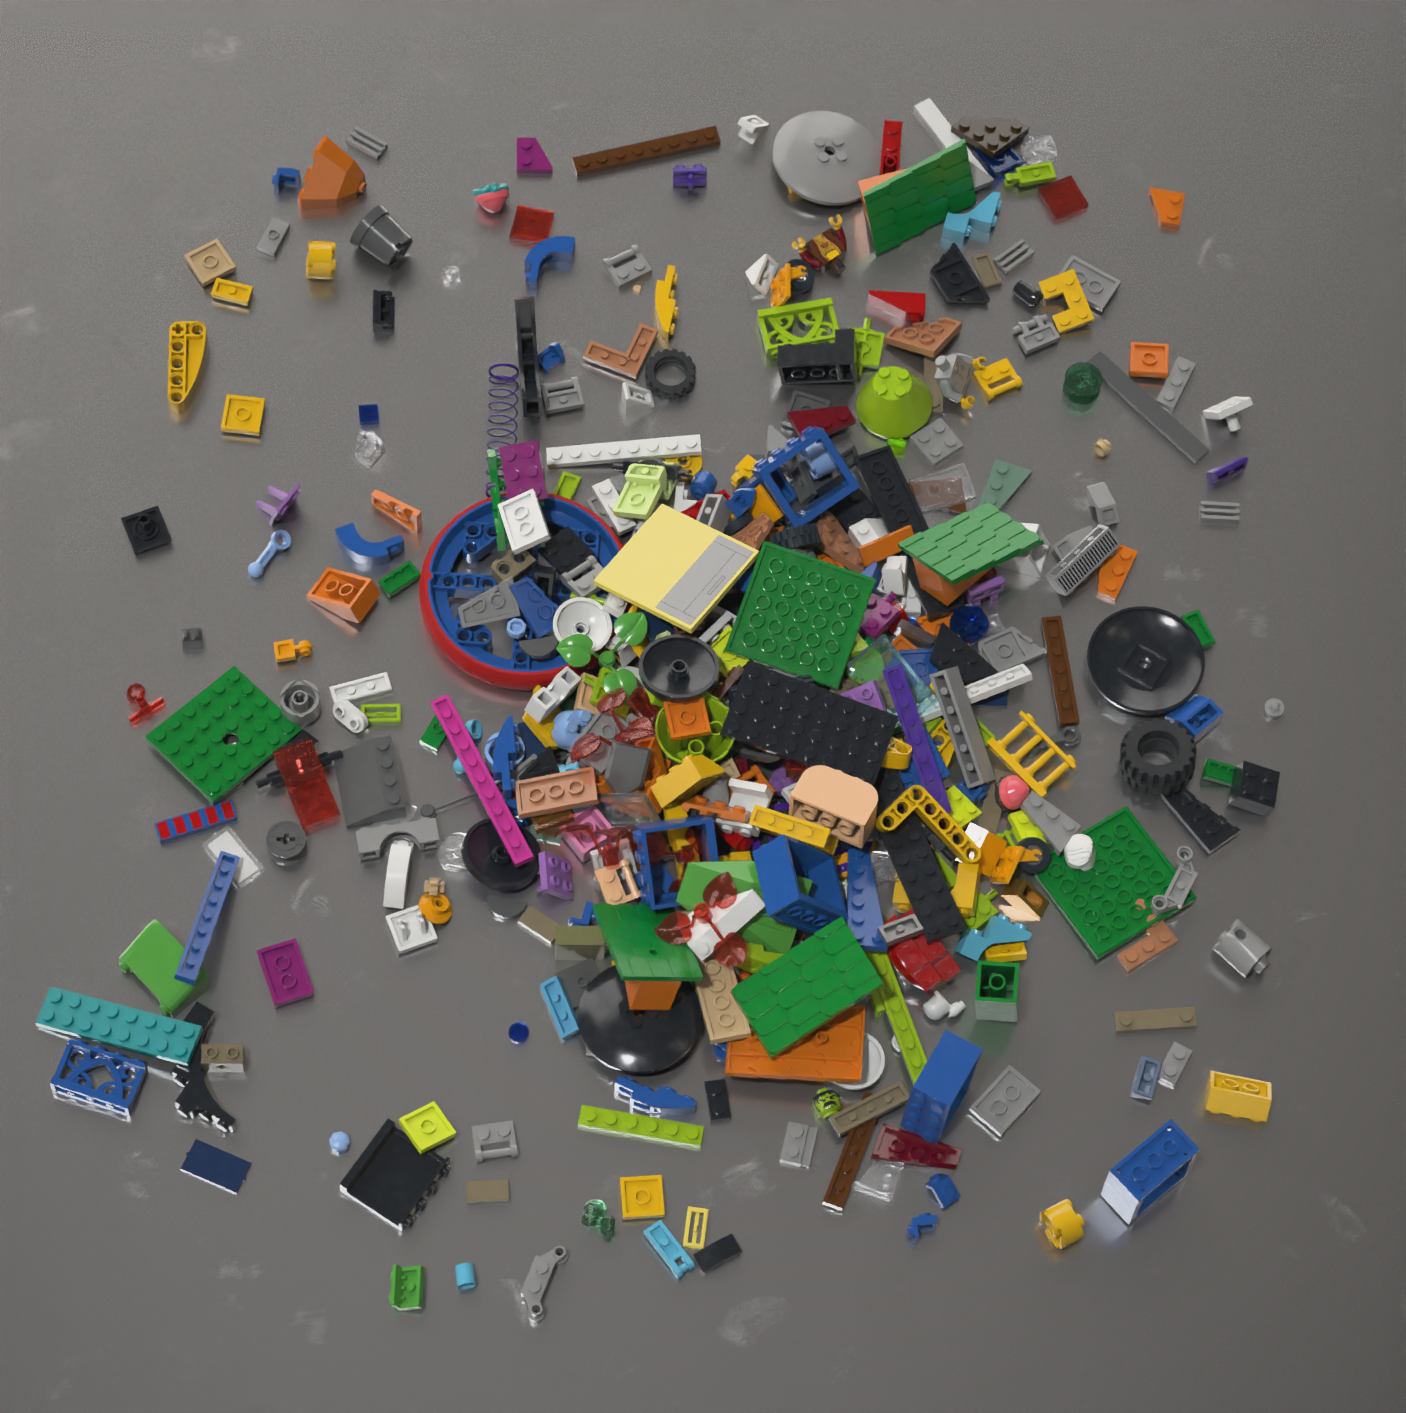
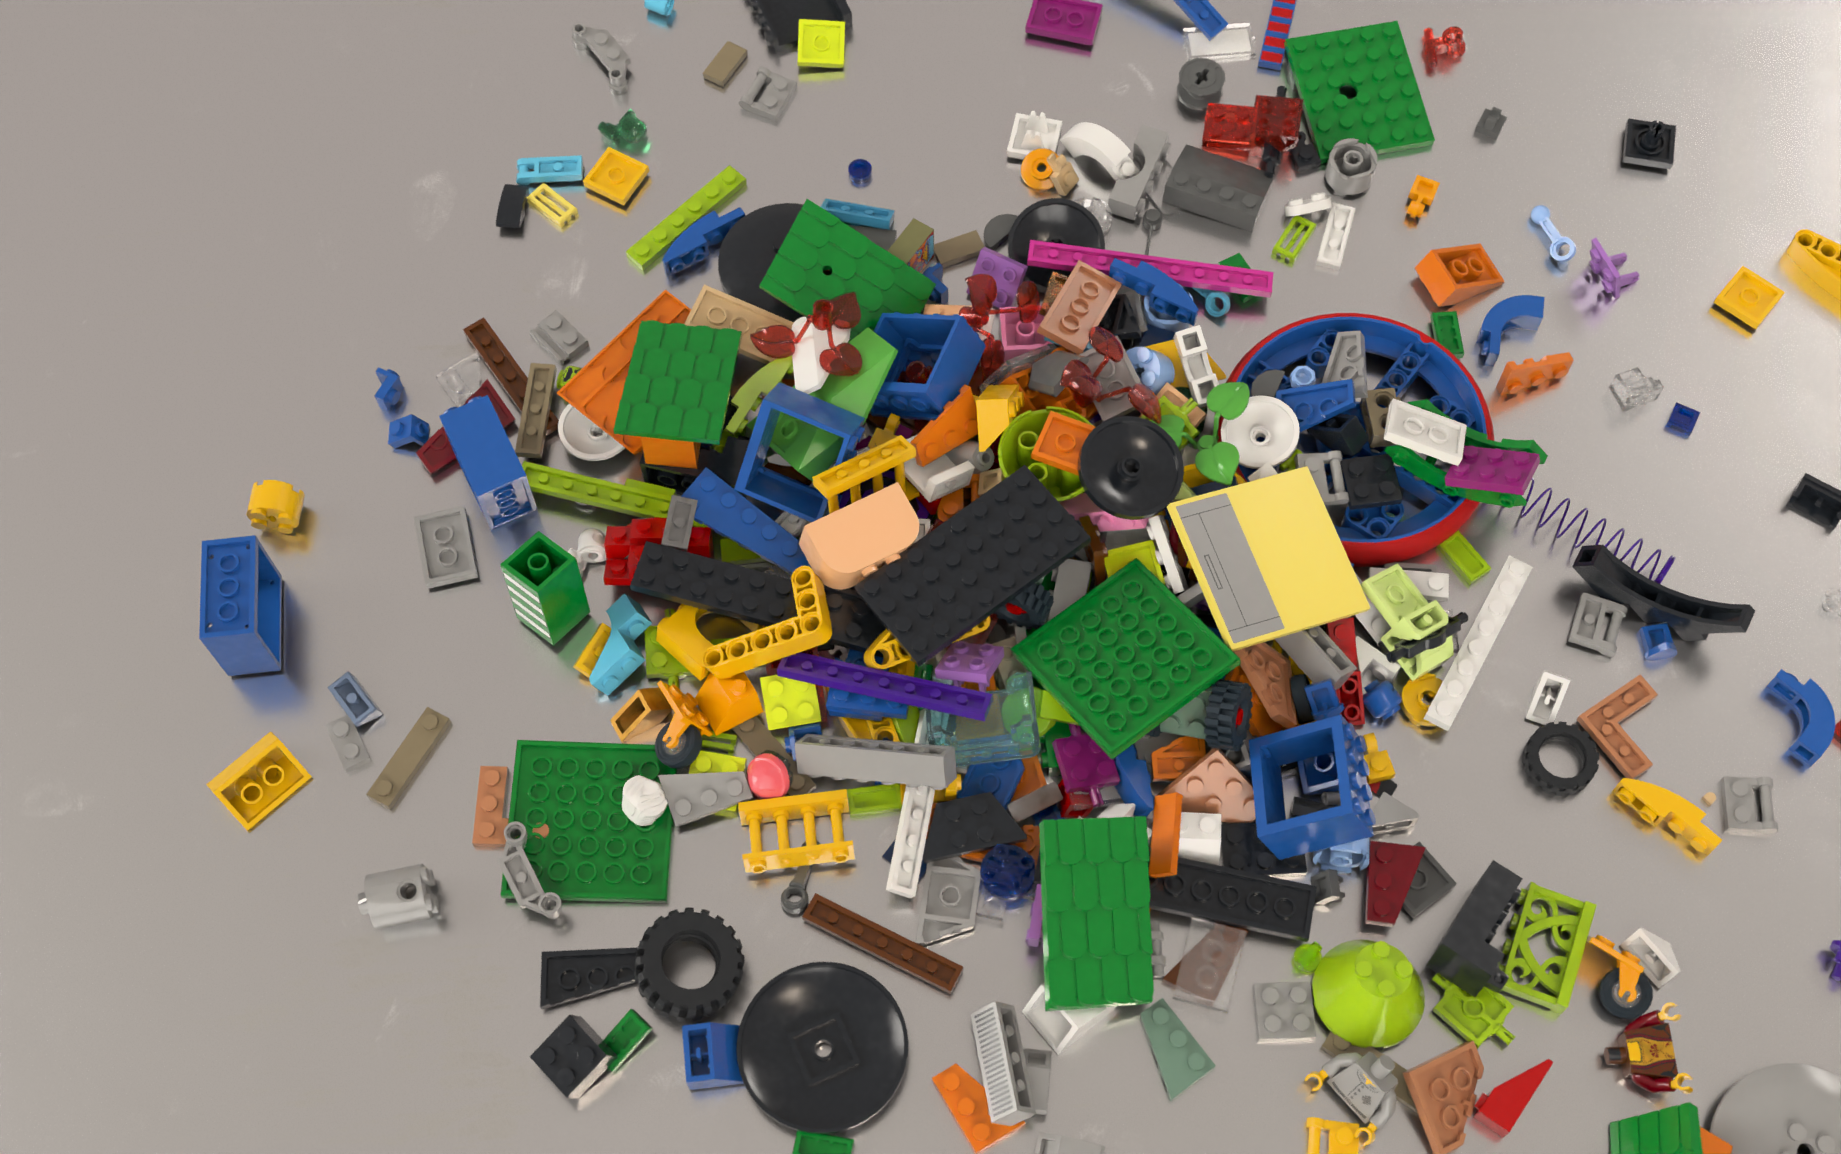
camera: 130 degrees right, 0 degrees up
black plate [704,1079,731,1123] -> none

